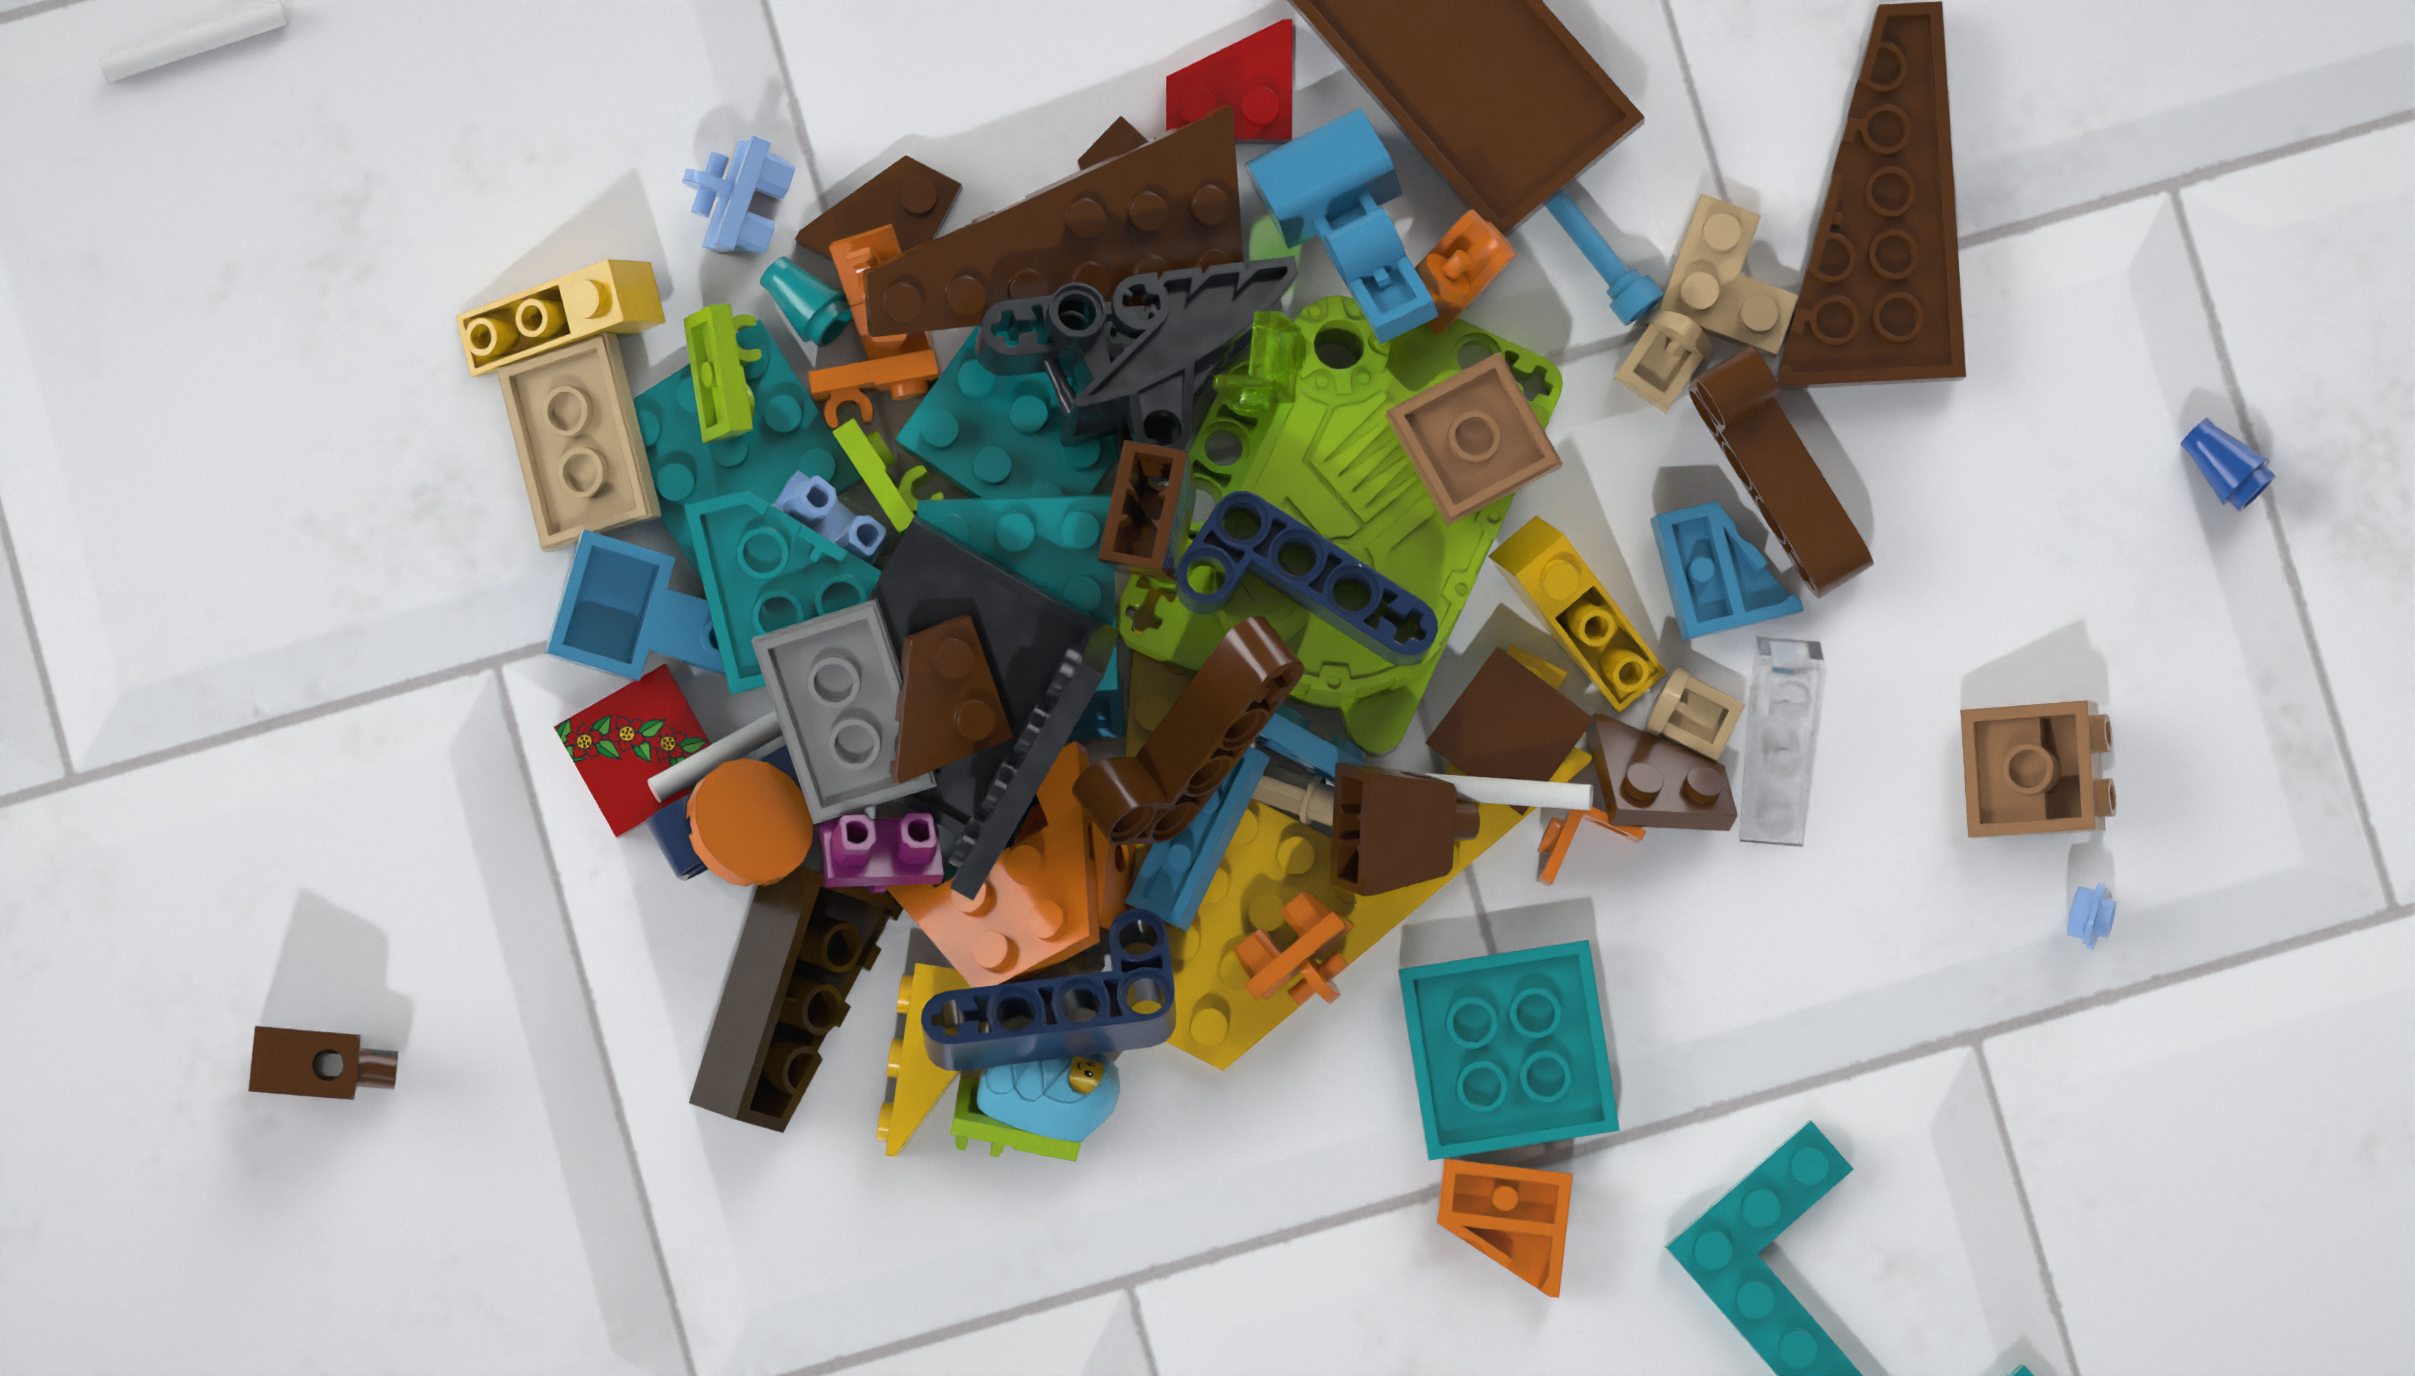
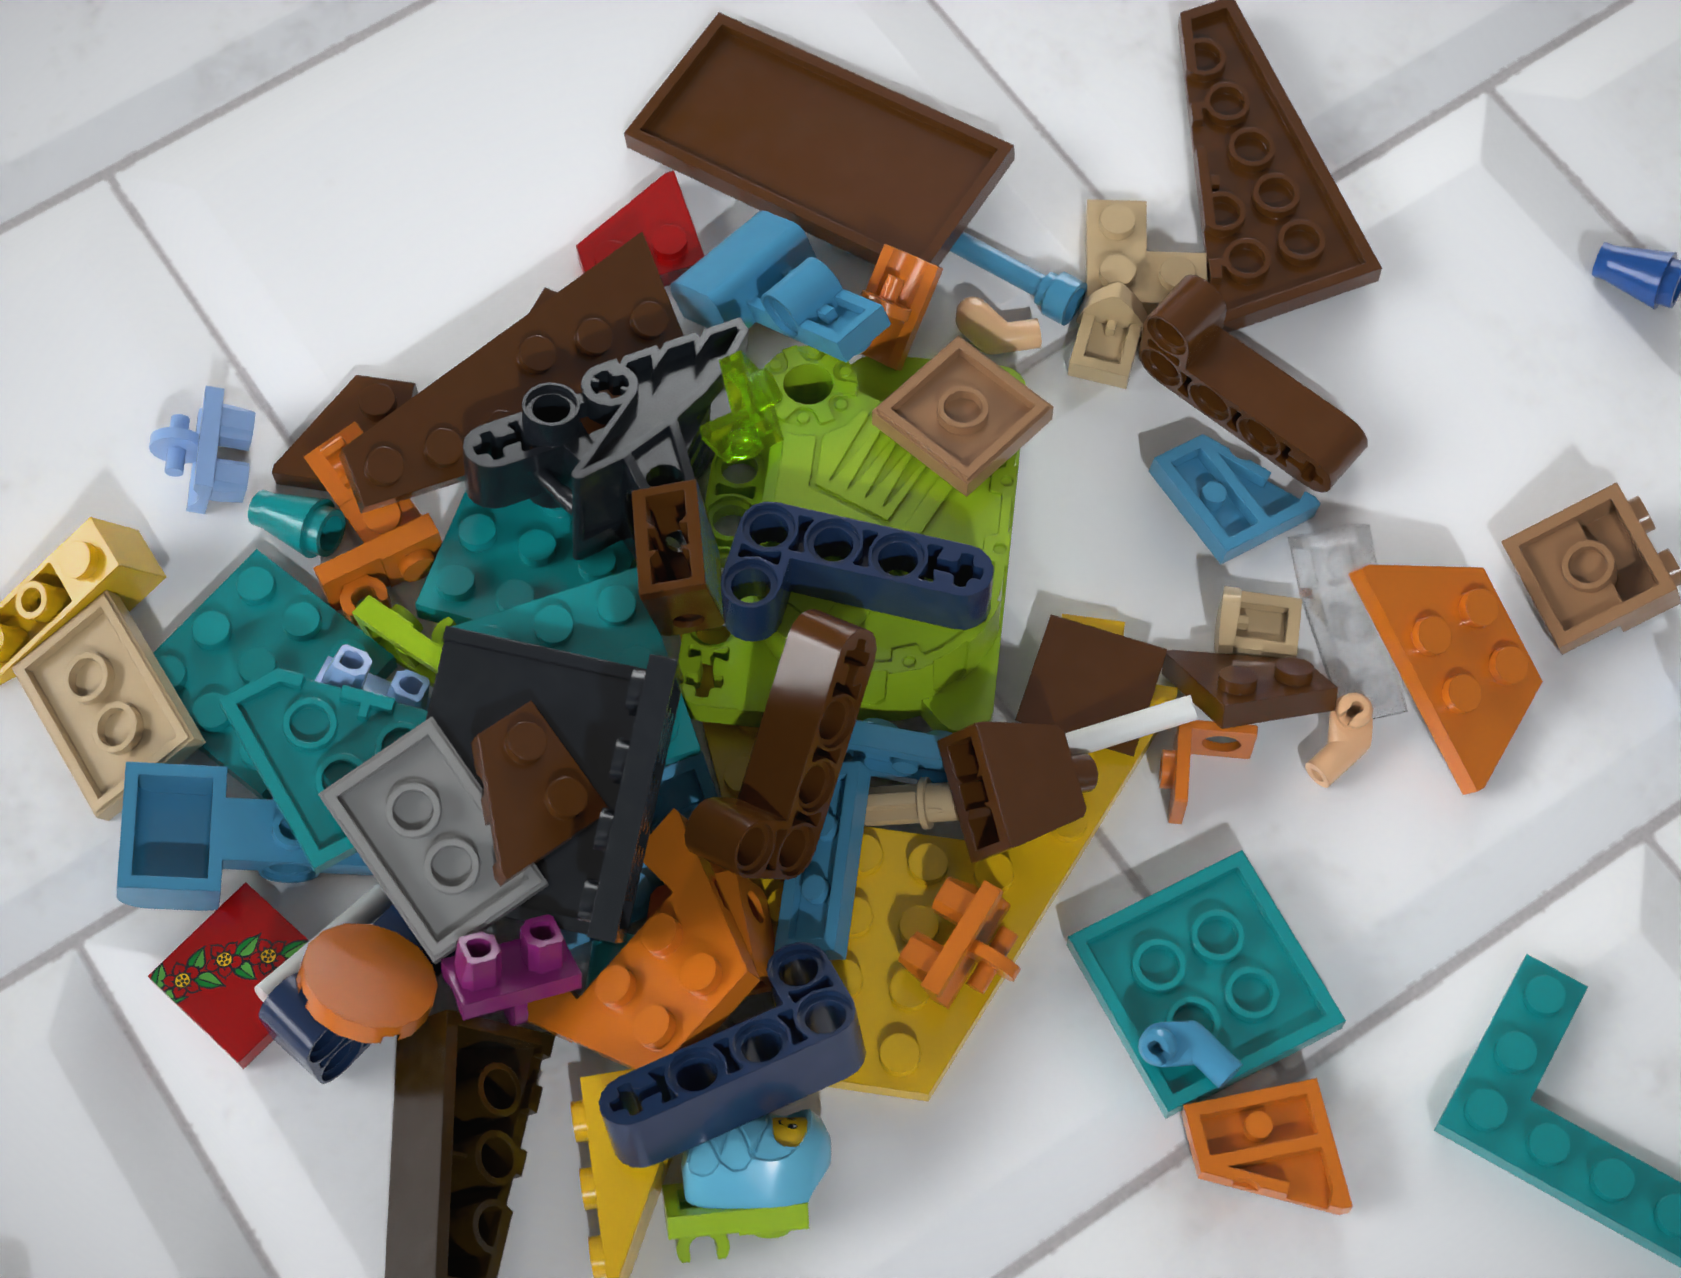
camera: 15 degrees left, 20 degrees down
lime plate [683,304,762,444] -> none
yellow slope [1488,515,1667,713] -> none
none -> light nougat arm [955,296,1042,355]
none -> dark azure arm [1138,1020,1243,1089]
none -> light nougat arm [1305,692,1373,788]
none -> orange wing [1348,564,1543,795]

